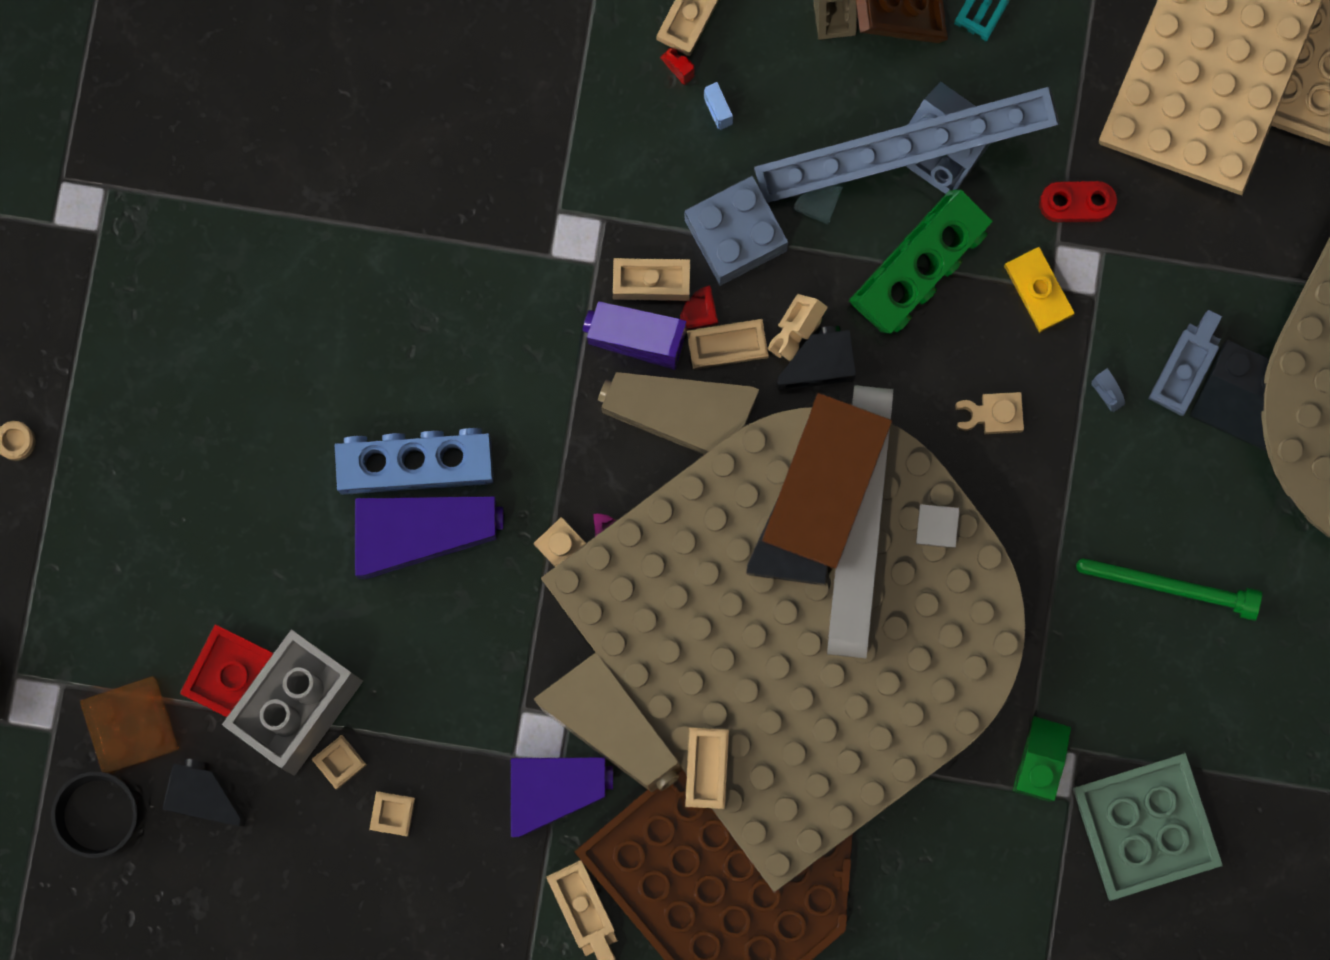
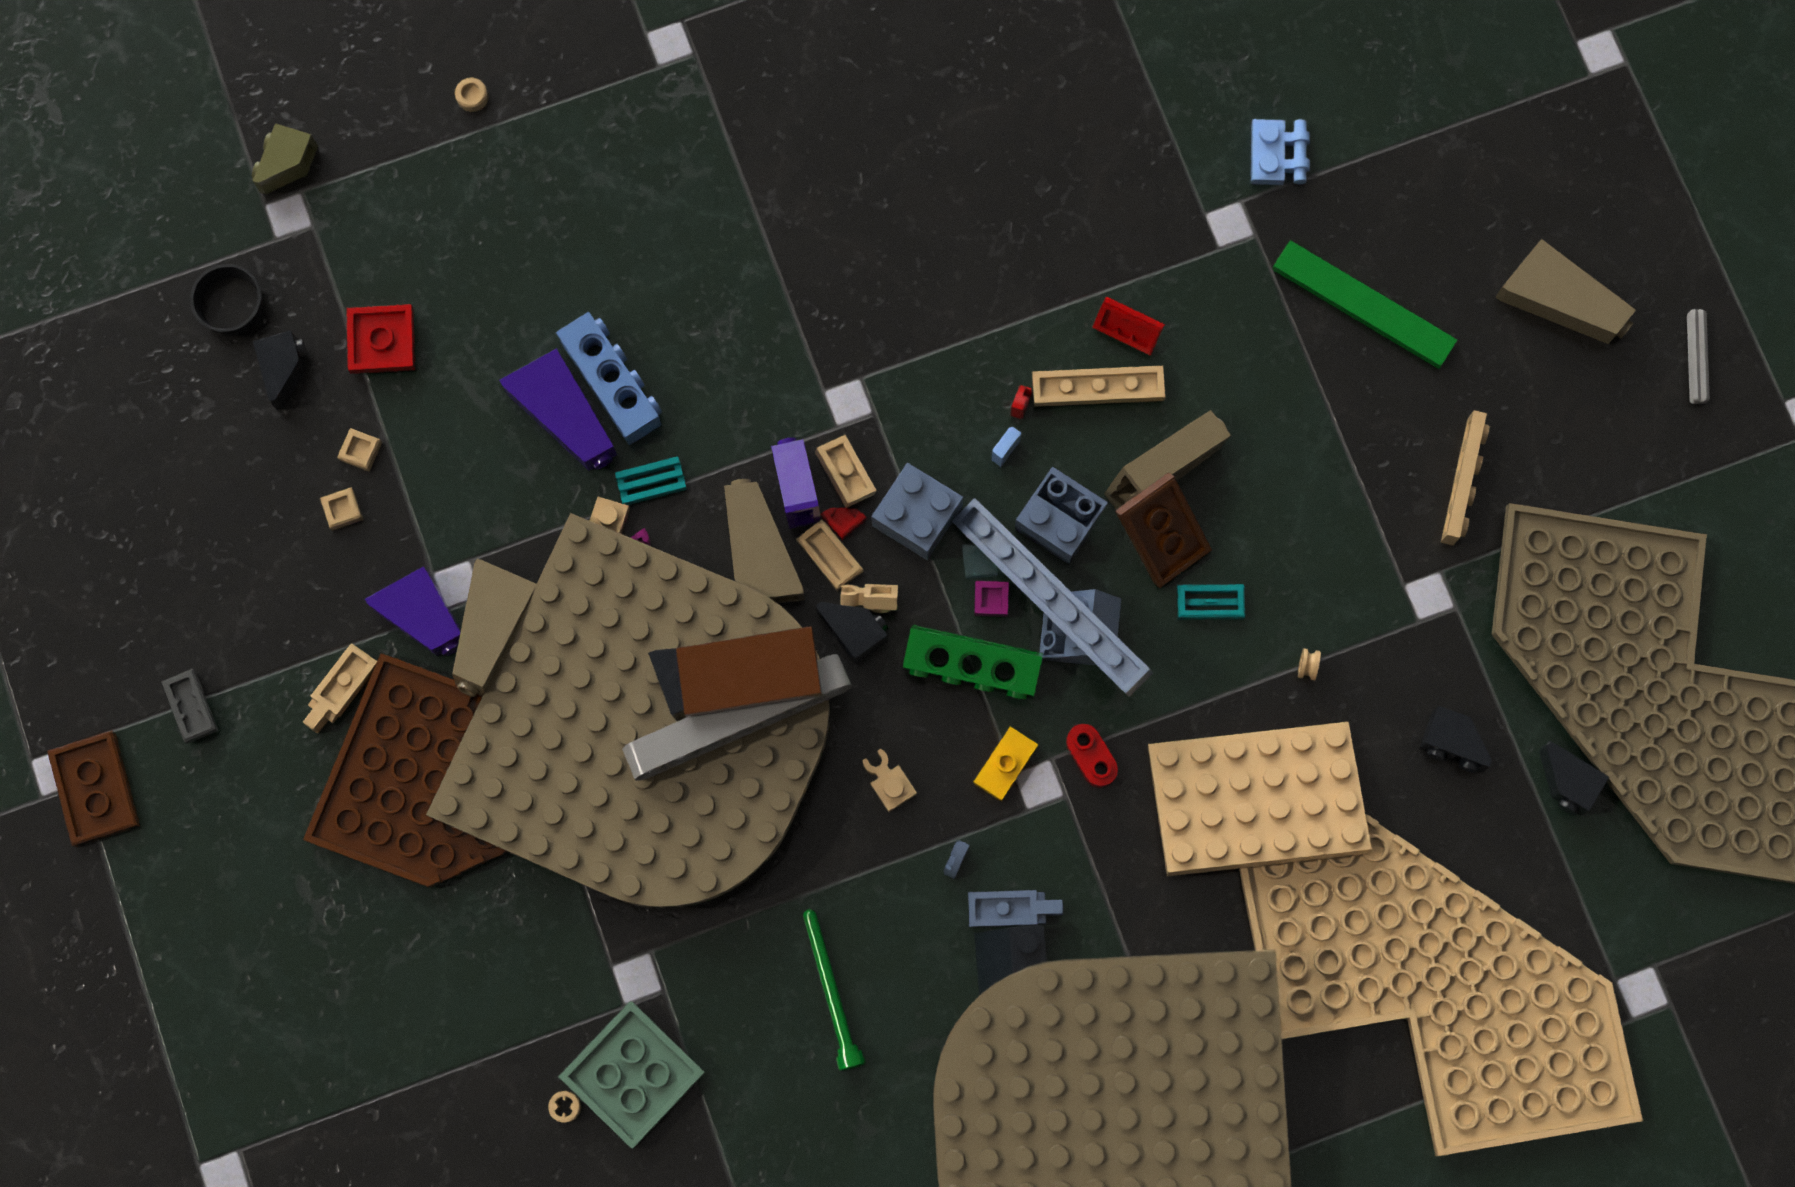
camera: 60 degrees right, 5 degrees down
clear orange plate [80,676,179,774] -> none
light grey slope [222,629,363,776] -> none
tan tile [685,728,729,809] -> none
light grey tile [916,504,959,548] -> none
green slope [1012,716,1071,802] -> none
none -> tan bush [548,1091,581,1123]
none -> teal tile [615,456,687,505]
none -> magenta plate [974,581,1009,617]
none -> sand blue slope [1015,466,1108,565]

